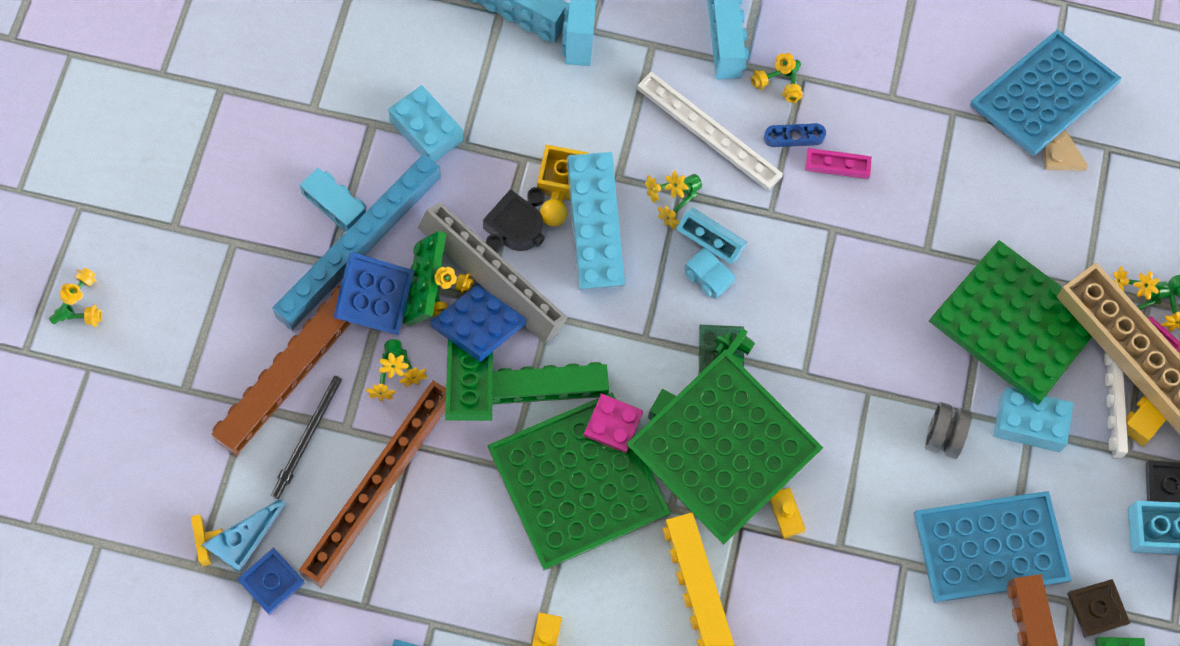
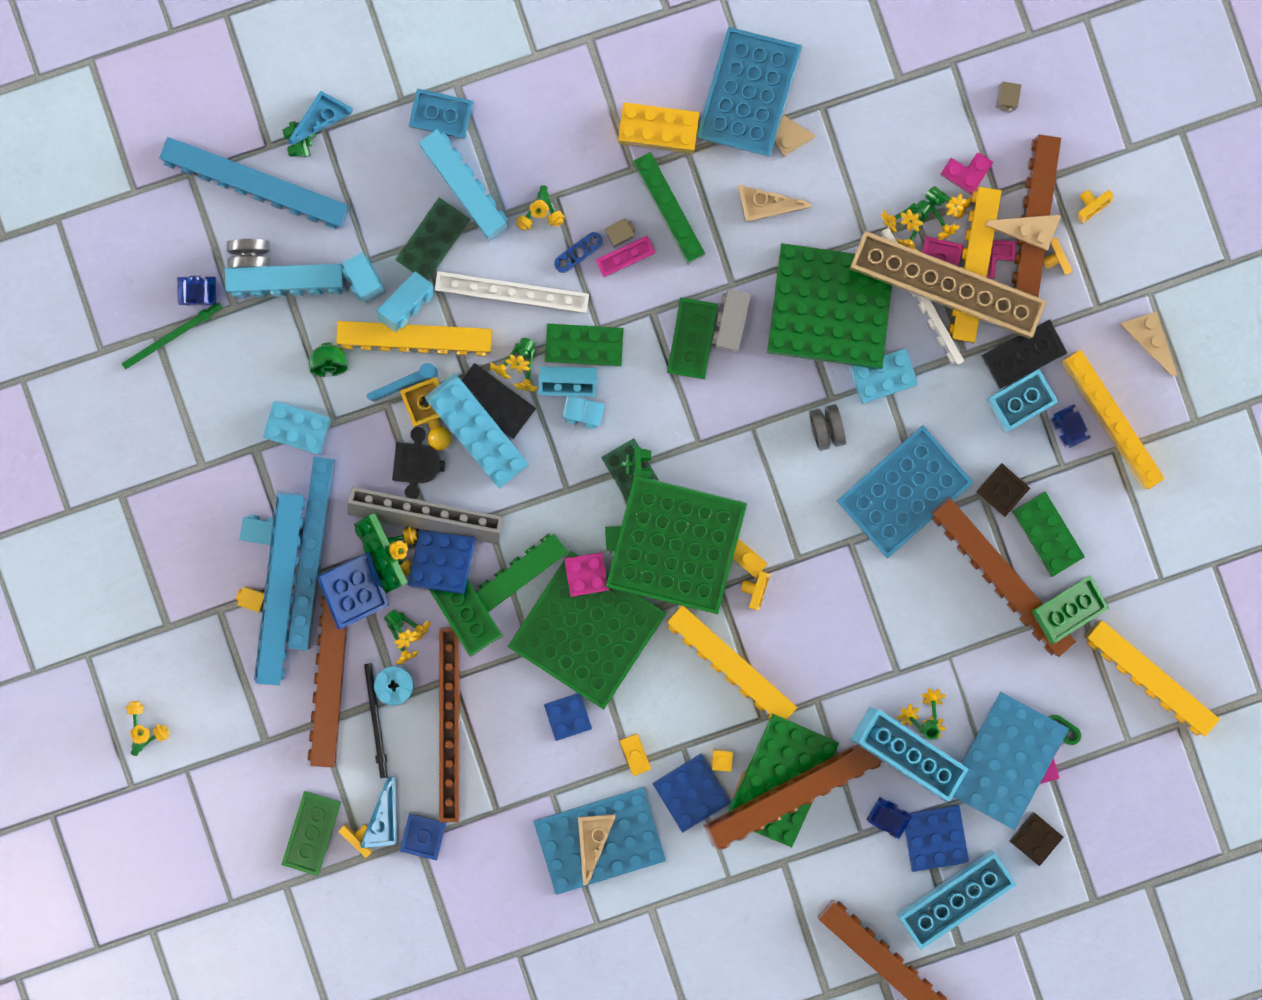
camera: 30 degrees left, 20 degrees up
none -> yellow brick [236,586,264,612]
none -> dark azure brick [254,491,305,685]
none -> green plate [281,791,341,876]
none -> green cylinder [309,343,348,377]
none -> yellow brick [336,321,492,356]
none -> dark azure piece [367,363,438,402]
none -> medium azure brick [374,665,415,705]
none -> medium azure brick [377,271,434,333]
none -> clear green plate [395,197,471,281]
none -> black plate [461,363,536,439]
none -> blue plate [544,693,592,741]
none -> green plate [545,323,624,367]
none -> dark tan brick [605,218,636,248]
none -> yellow brick [618,102,699,154]
none -> green brick [633,152,705,265]
none -> green plate [667,297,718,380]
none -> light grey brick [712,289,751,353]
none -> tan wing [738,185,811,222]
none -> yellow tile [741,571,771,611]

